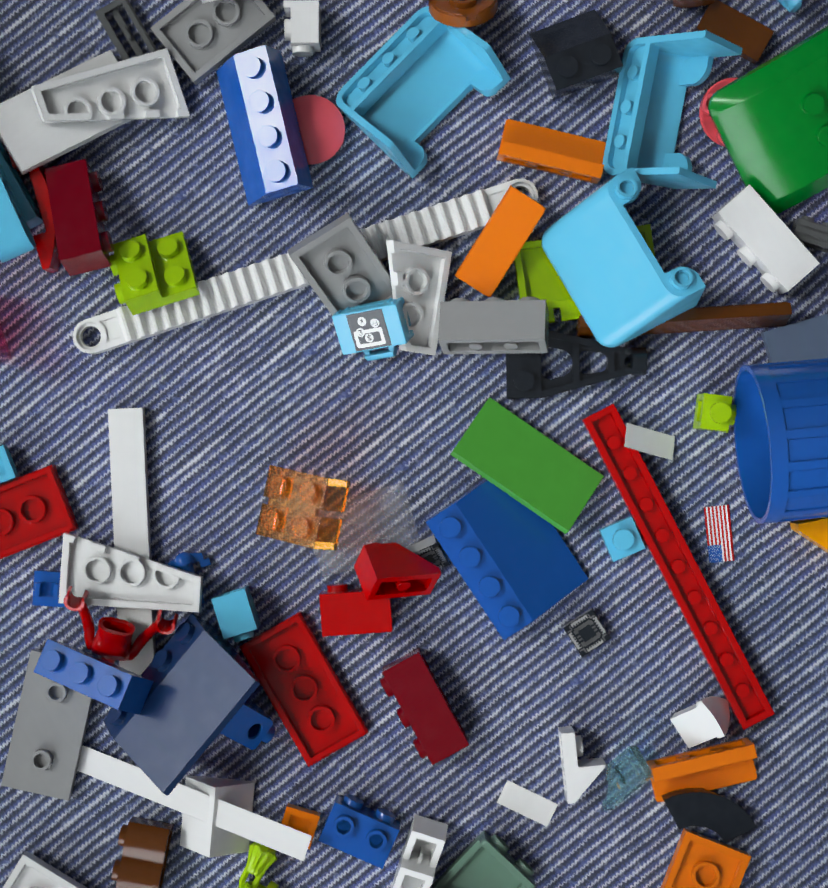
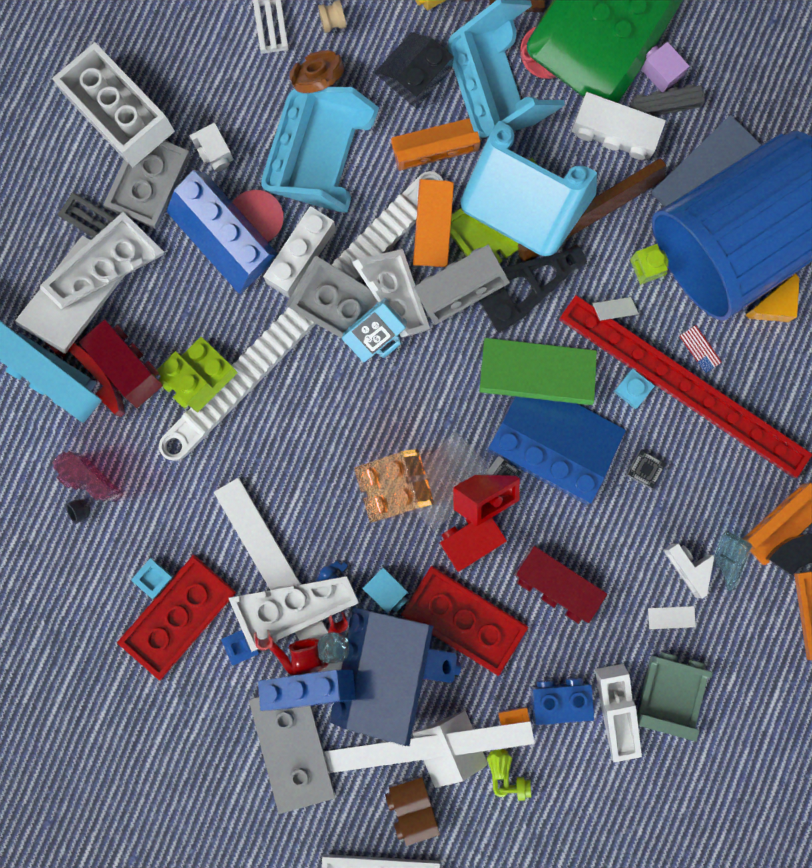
camera: 30 degrees left, 5 degrees down
white tile [670,696,730,748] -> none
none -> white brick [263,206,336,298]
none -> clear light blue piece [318,632,349,664]

